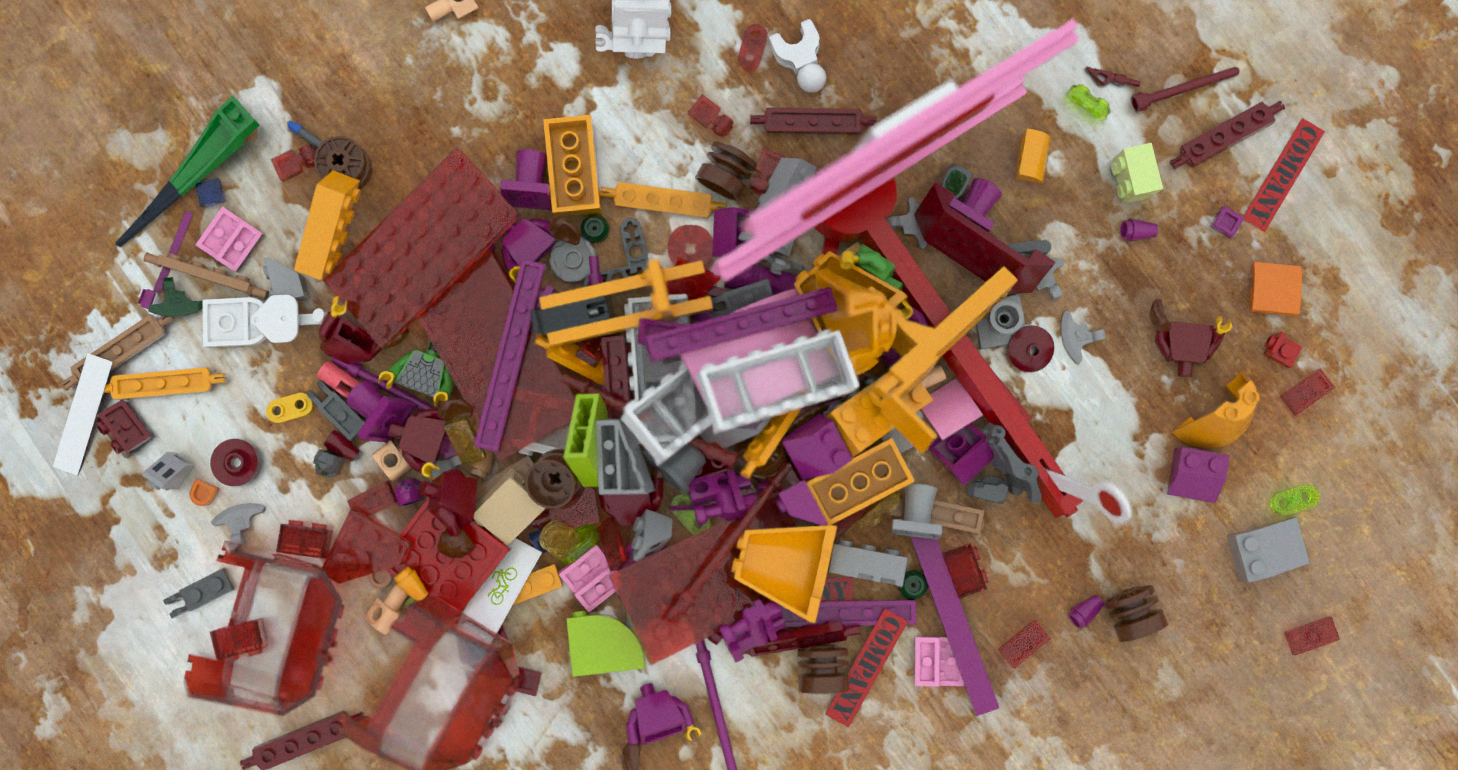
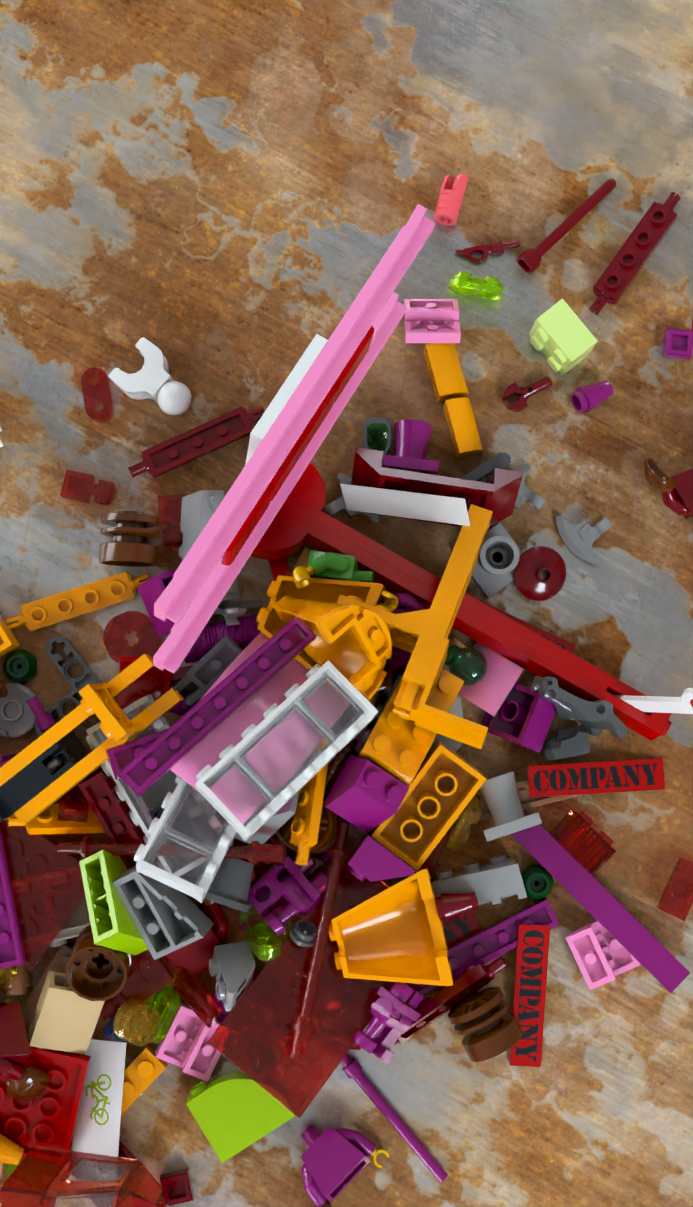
camera: 30 degrees left, 0 degrees up
none -> clear neon green plate [246,922,282,961]
none -> dark grey plate [289,920,318,947]
none -> white sticker [340,483,470,526]
none -> bright pink slope [404,299,461,343]
none -> coral hinge [433,174,468,226]
none -> dark red cone [435,891,479,922]
none -> light orange brick [443,397,484,459]
none -> clear green piece [444,645,487,686]
none -> dark red bar [502,377,552,412]
none -> red sticker [527,758,665,798]

